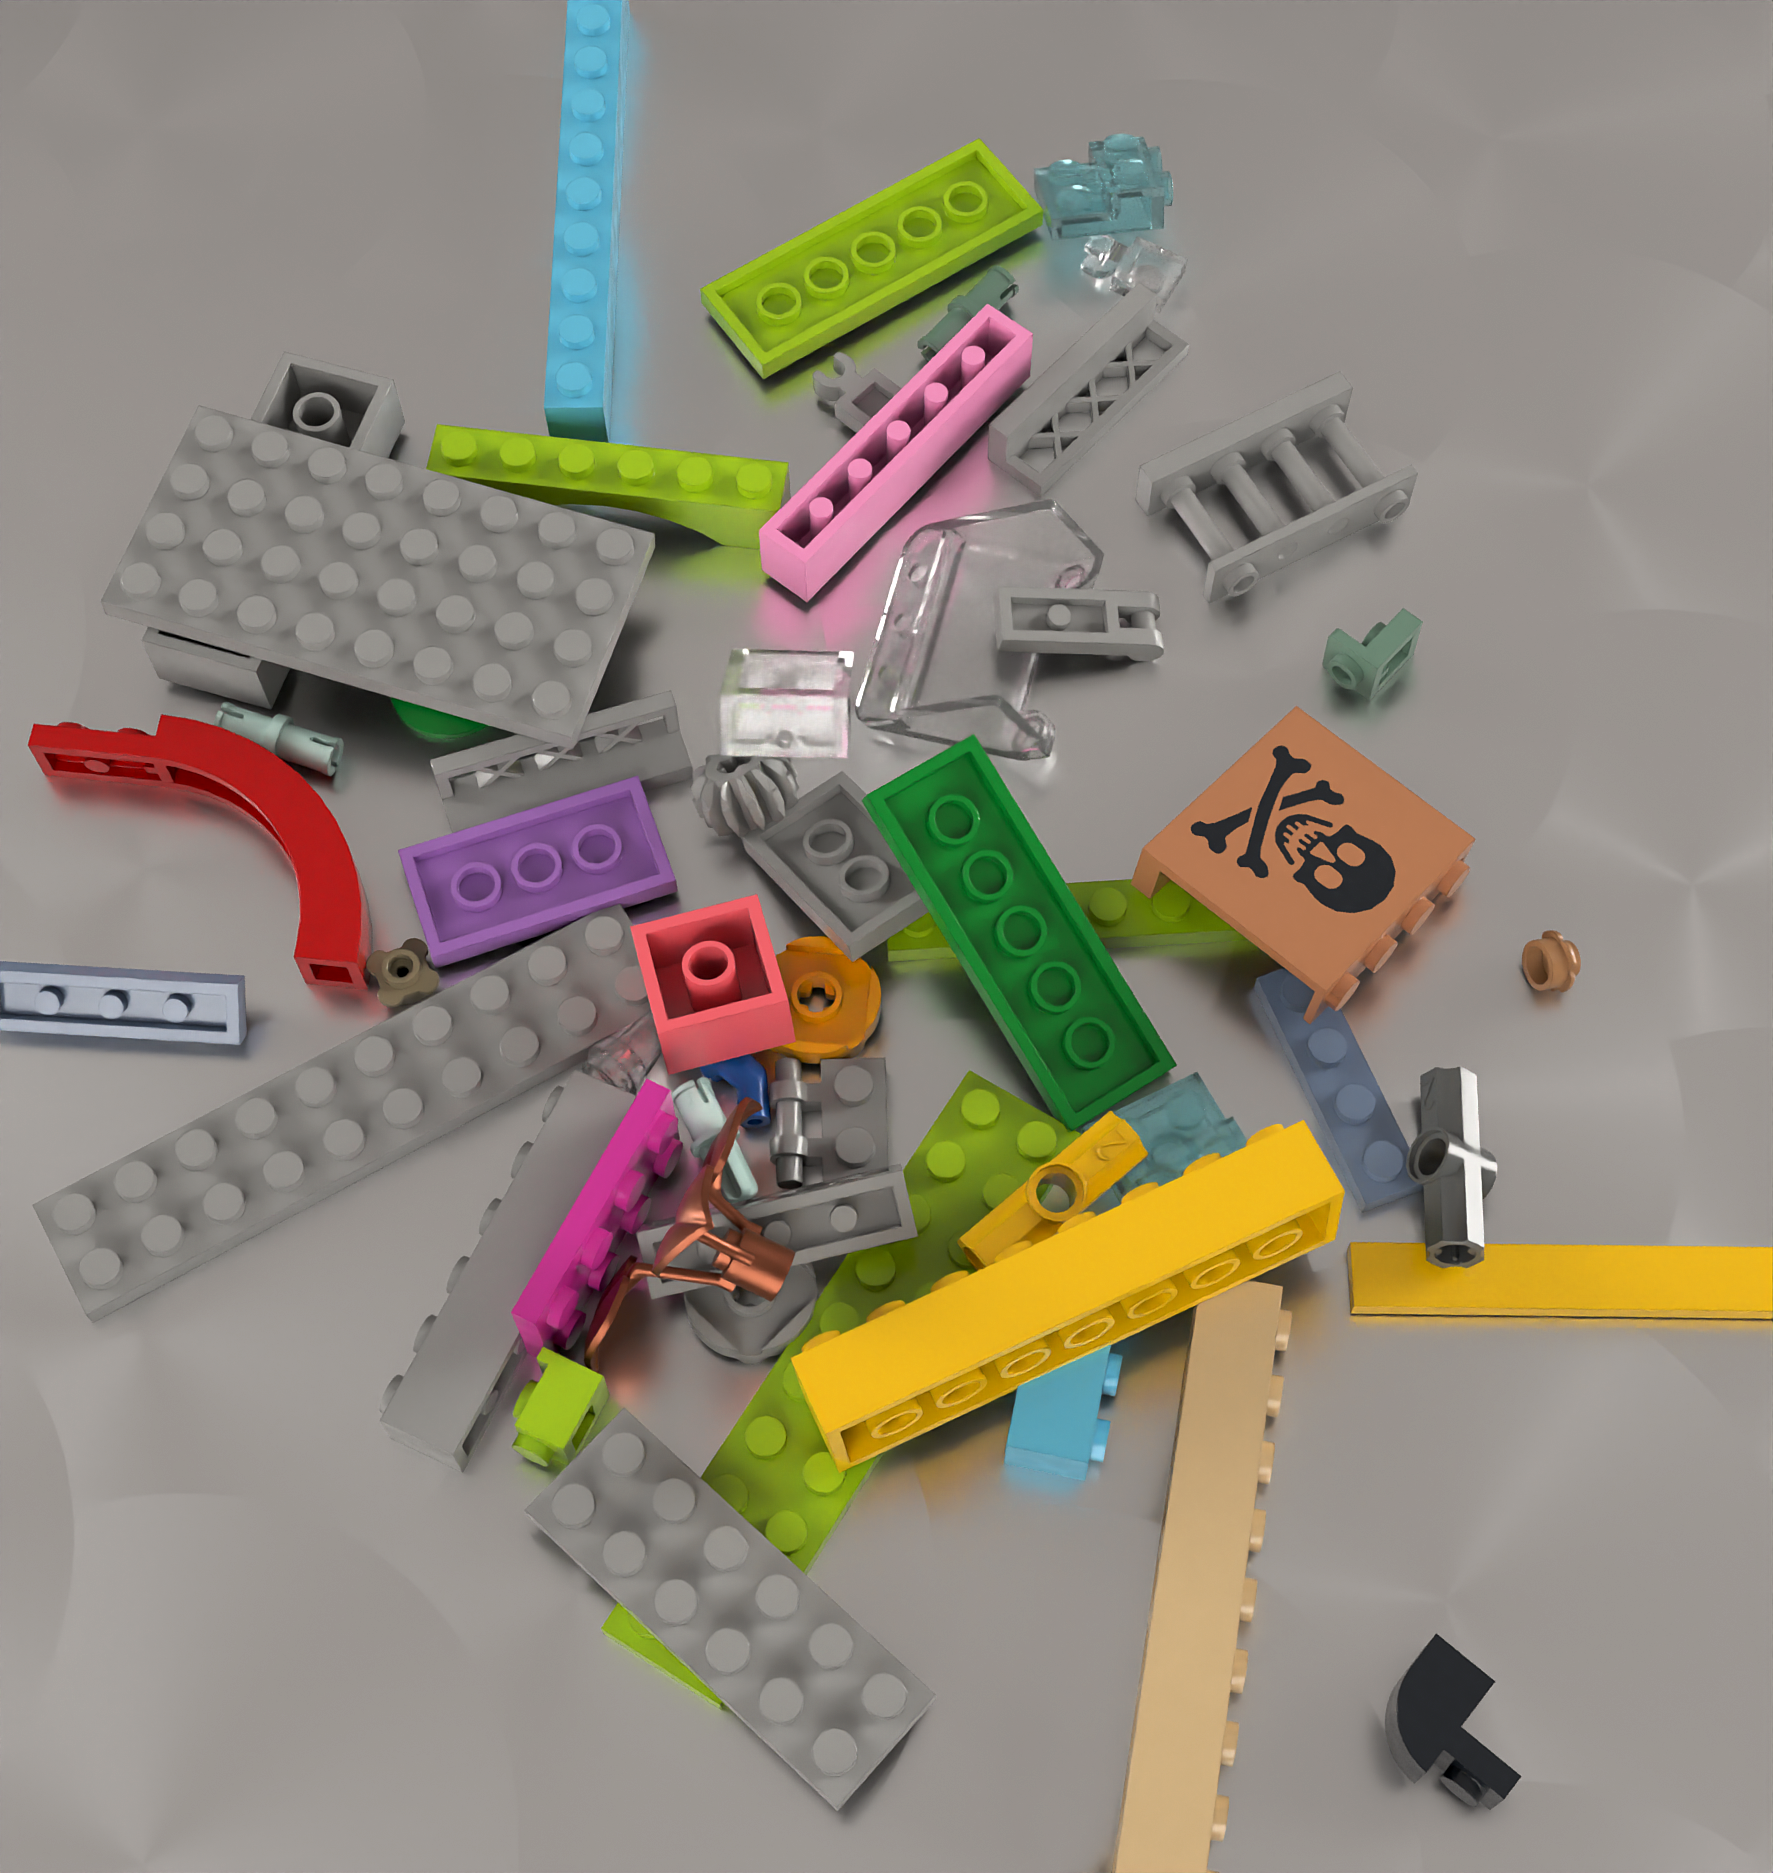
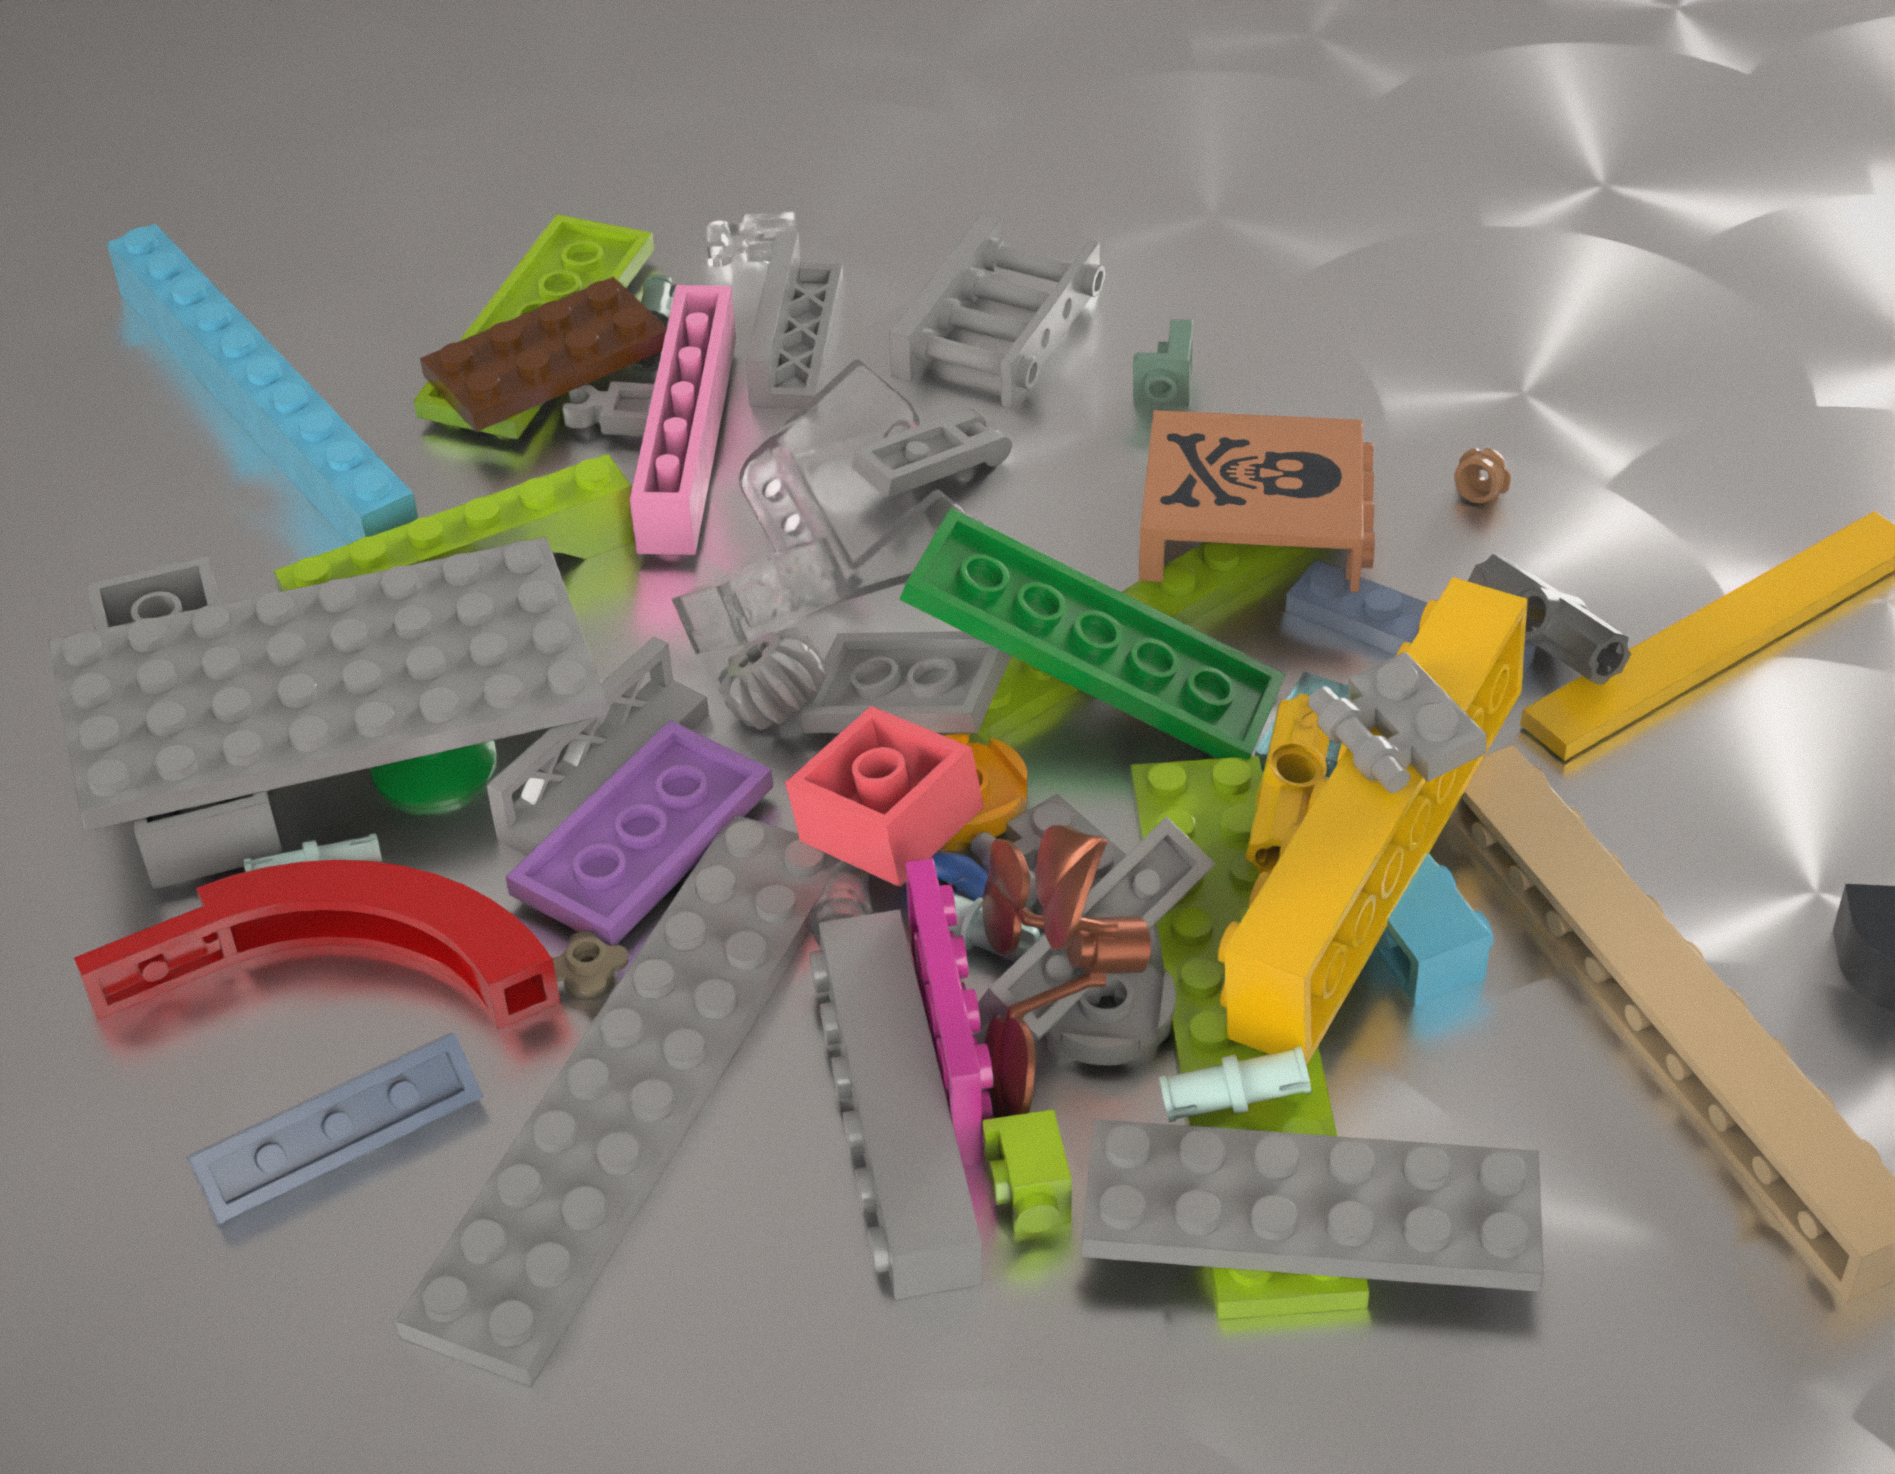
camera: 35 degrees left, 20 degrees down
clear light blue plate [1034,134,1173,240] -> none
none -> reddish brown plate [420,276,667,432]
none -> light aqua pin [1159,1046,1312,1123]
none -> light grey plate [1308,652,1487,793]

